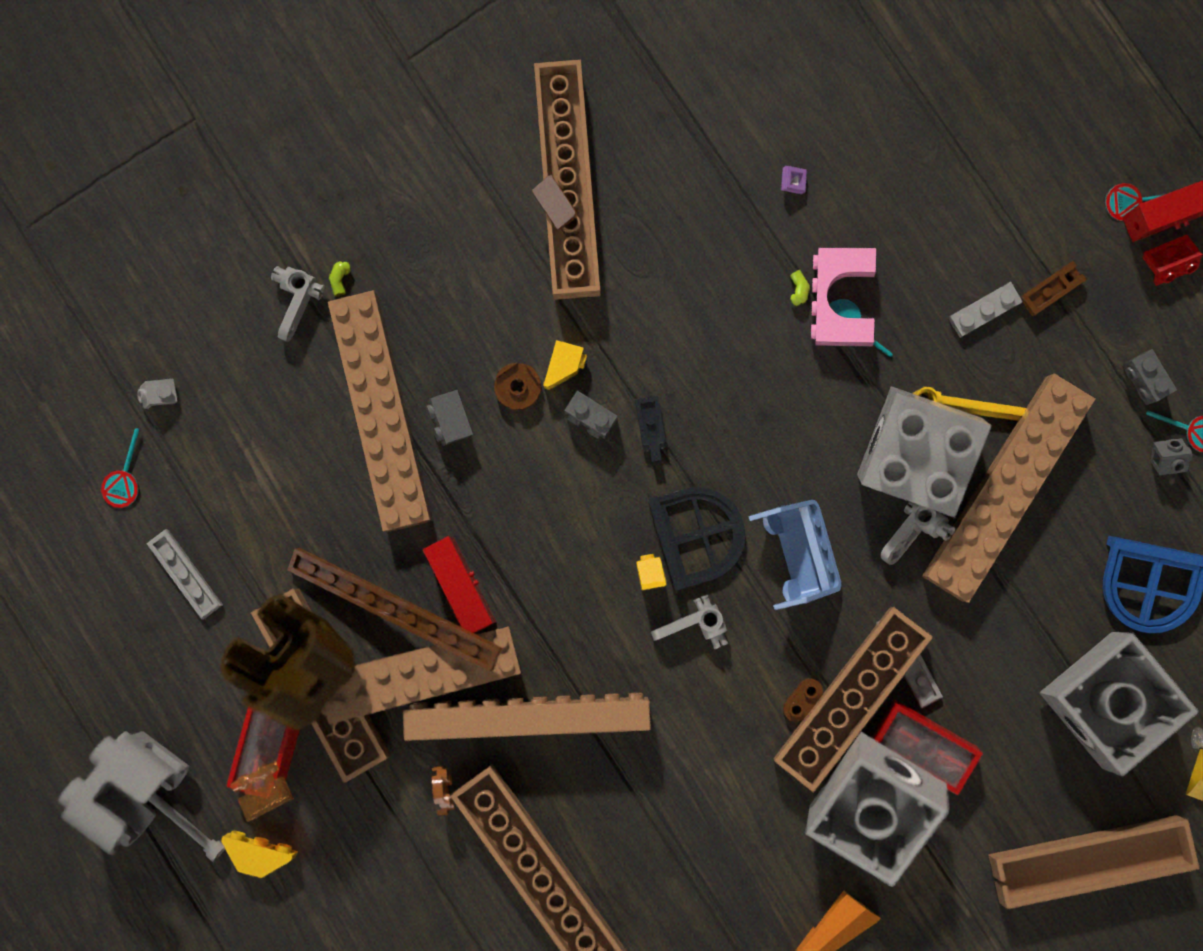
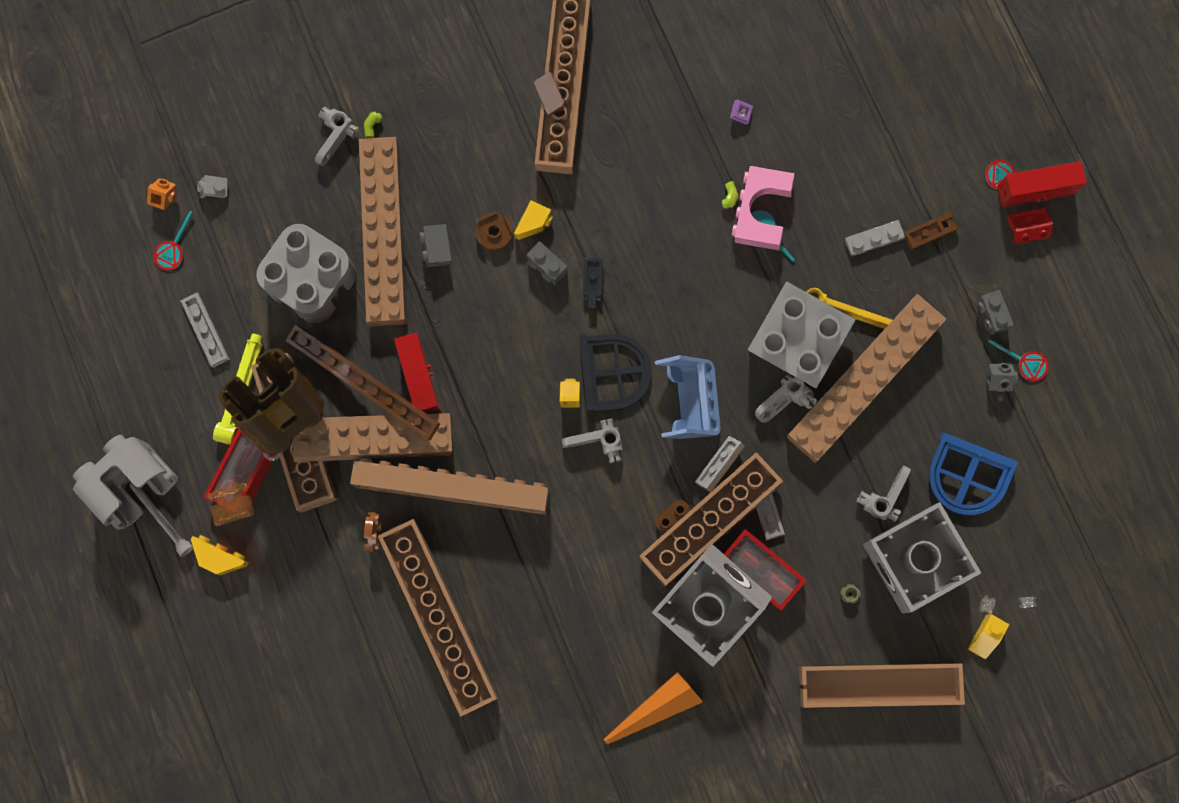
camera: 10 degrees right, 5 degrees down
none -> orange brick [147,179,177,210]
none -> neon yellow piece [213,334,263,445]
none -> light grey piece [257,224,356,323]
none -> light grey plate [695,436,745,492]
none -> olive plate [841,584,860,604]
none -> light grey piece [856,465,911,522]

